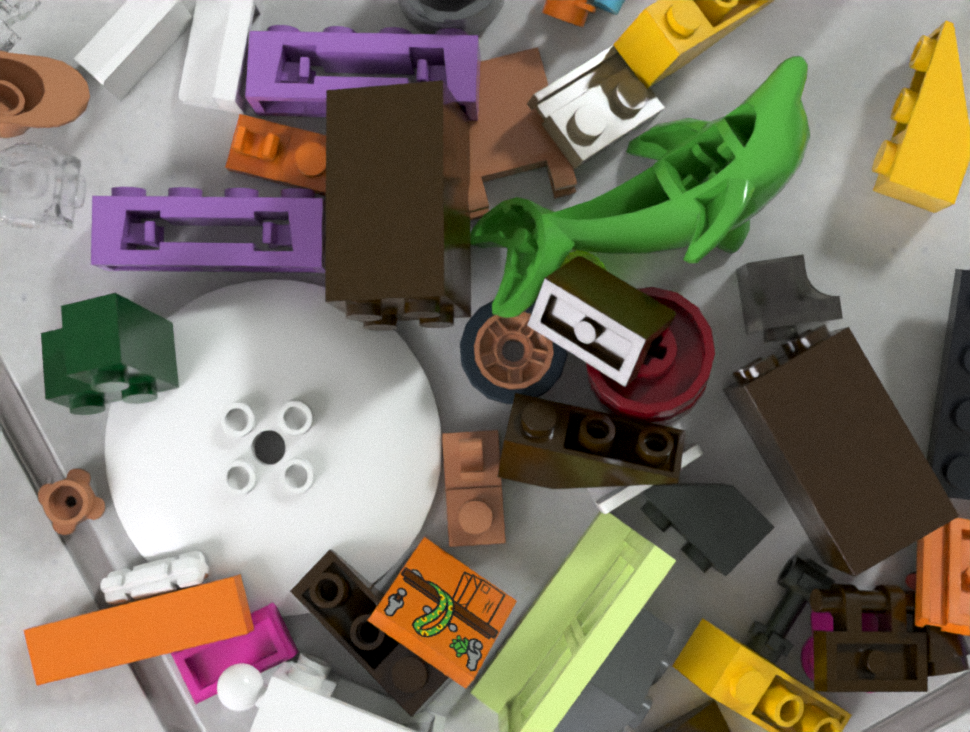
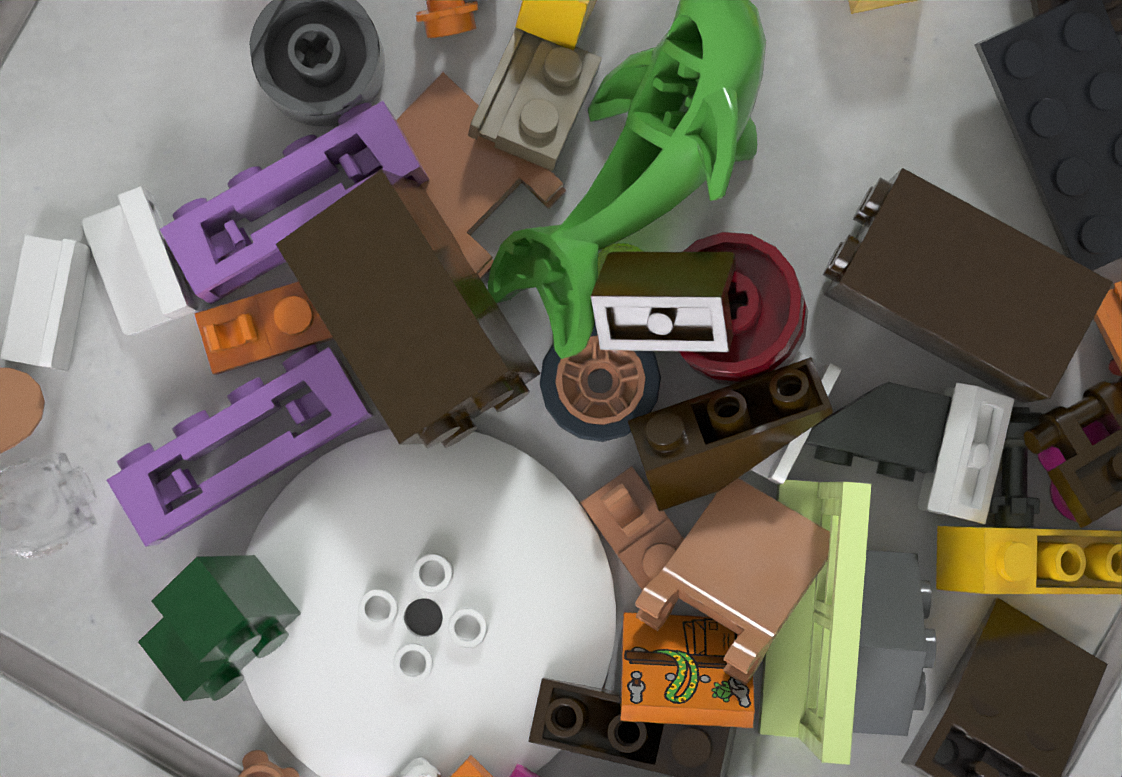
camera: 30 degrees left, 0 degrees up
clear smoke brick [736,254,843,343] -> none
none -> nougat flag [635,478,830,685]
none -> white panel [918,383,1014,524]

